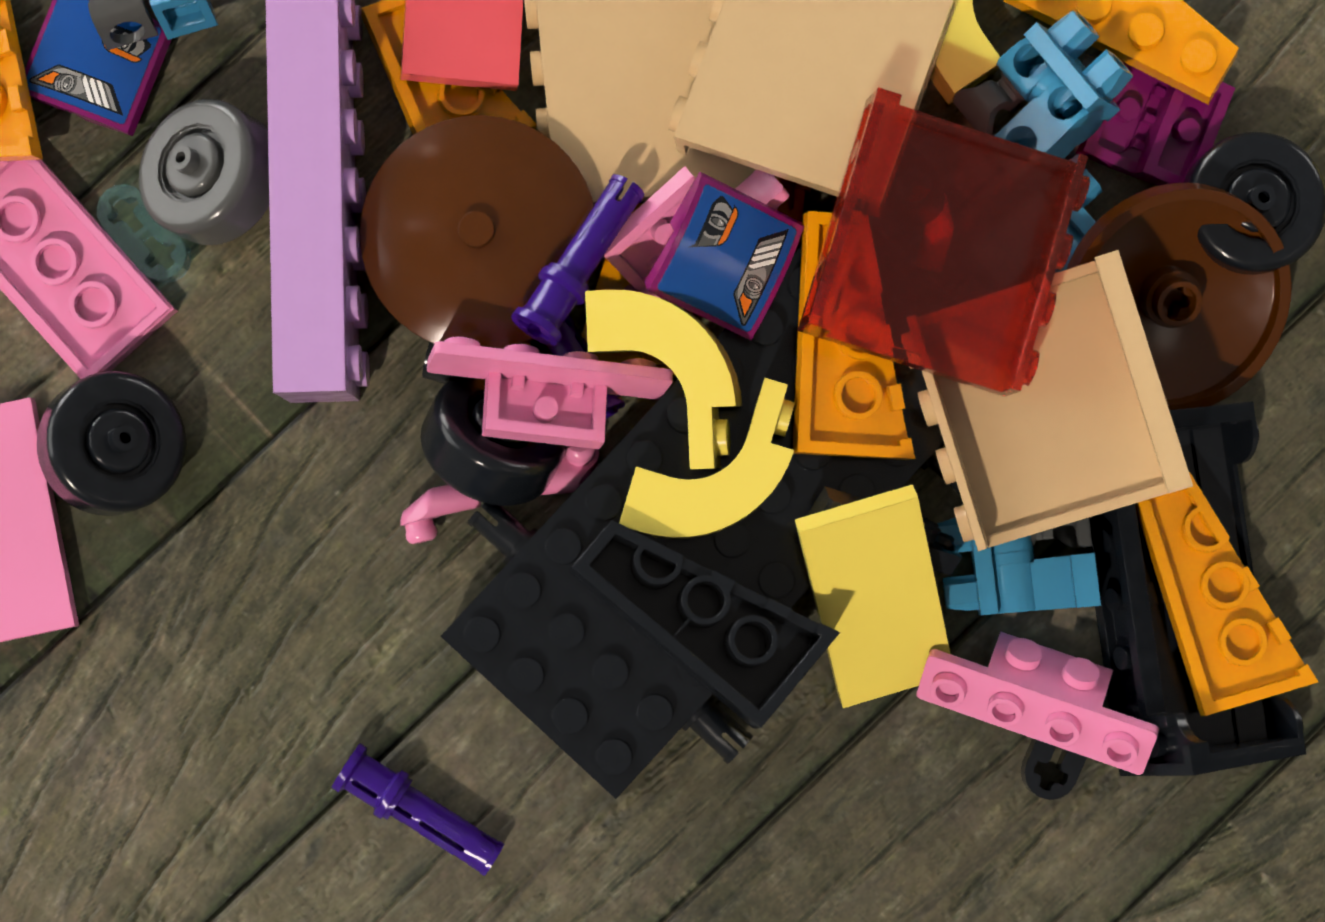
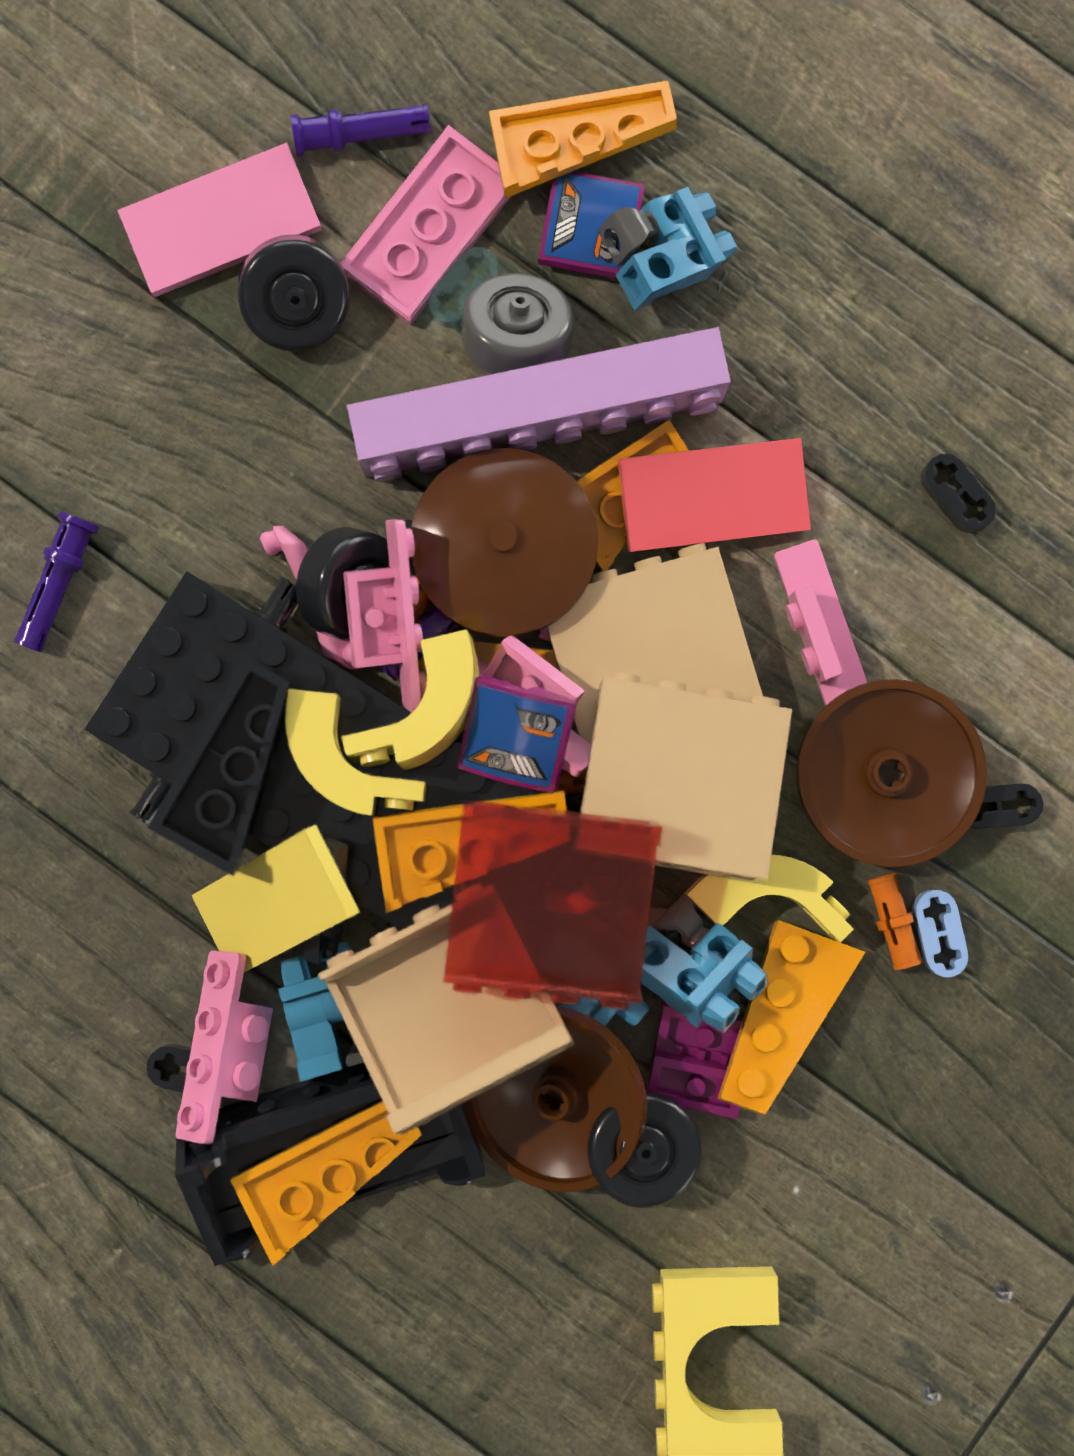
camera: 75 degrees right, 0 degrees up
dark purple pin [511,174,644,346] -> none

